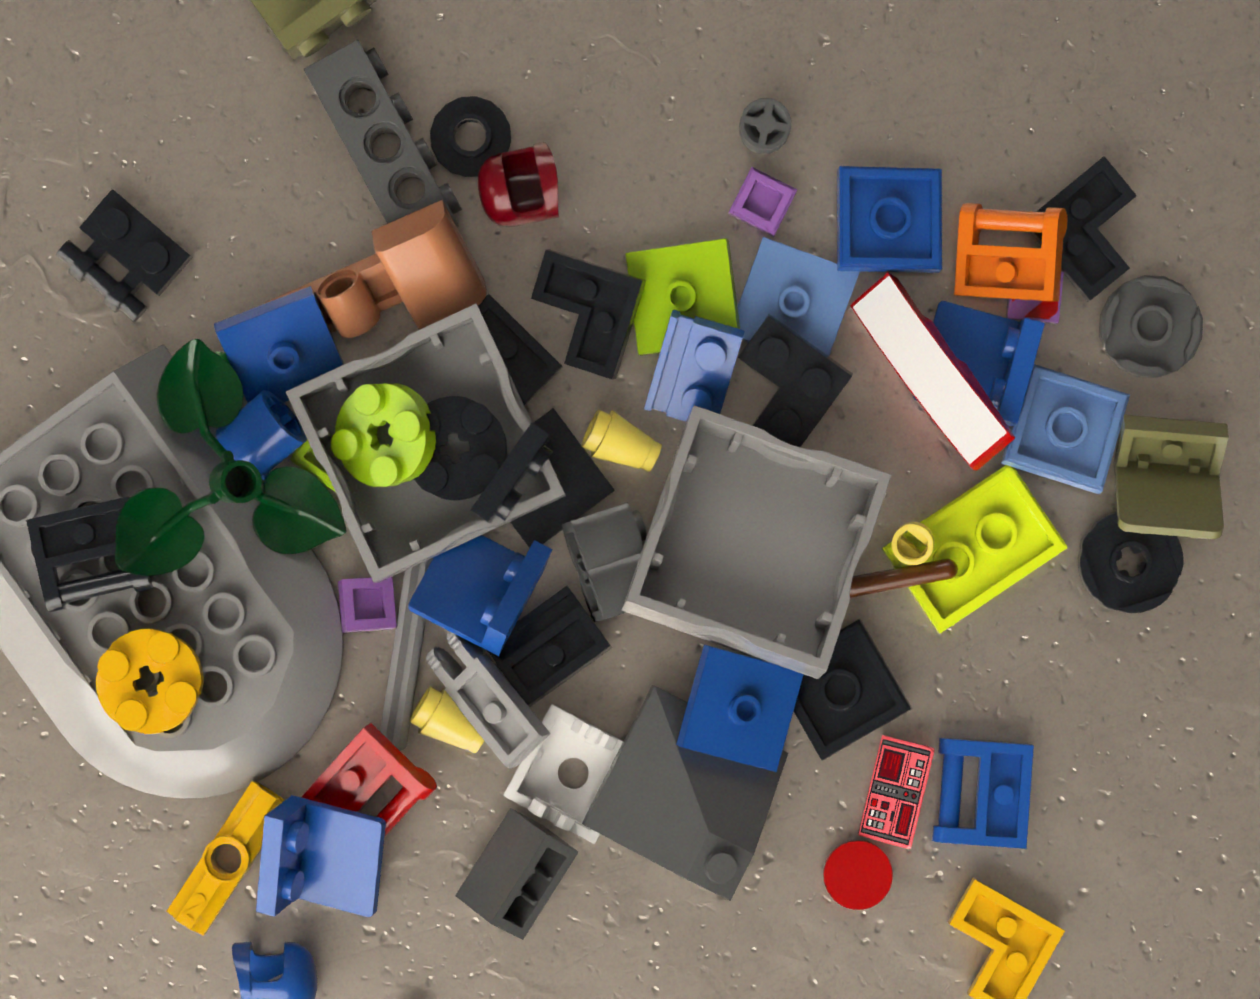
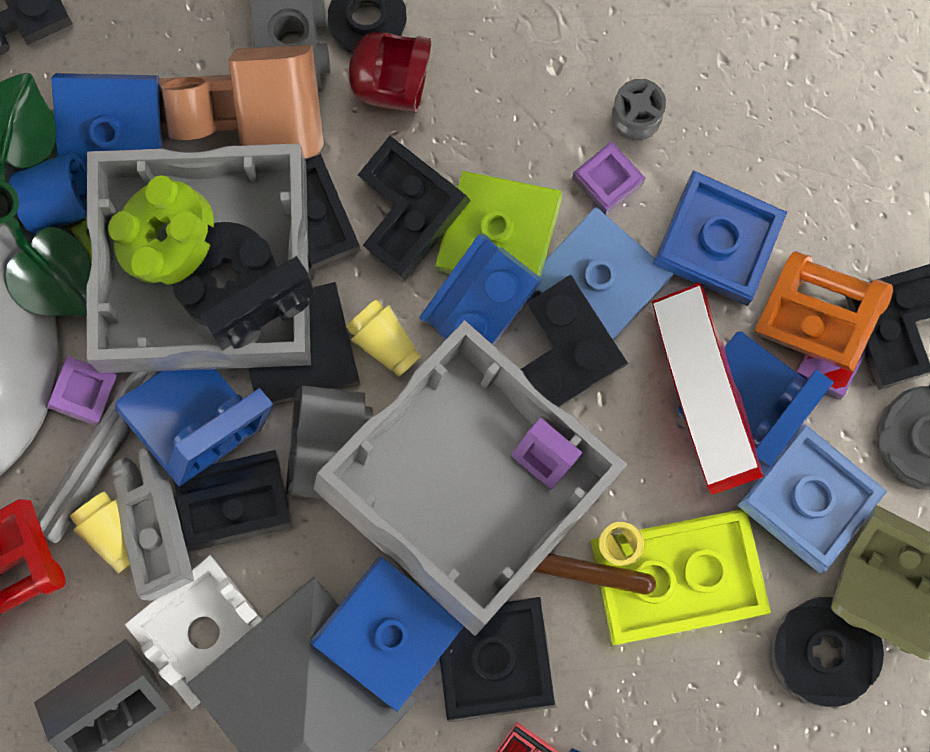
camera: 20 degrees right, 10 degrees down
none -> medium lavender tile [511,418,582,490]

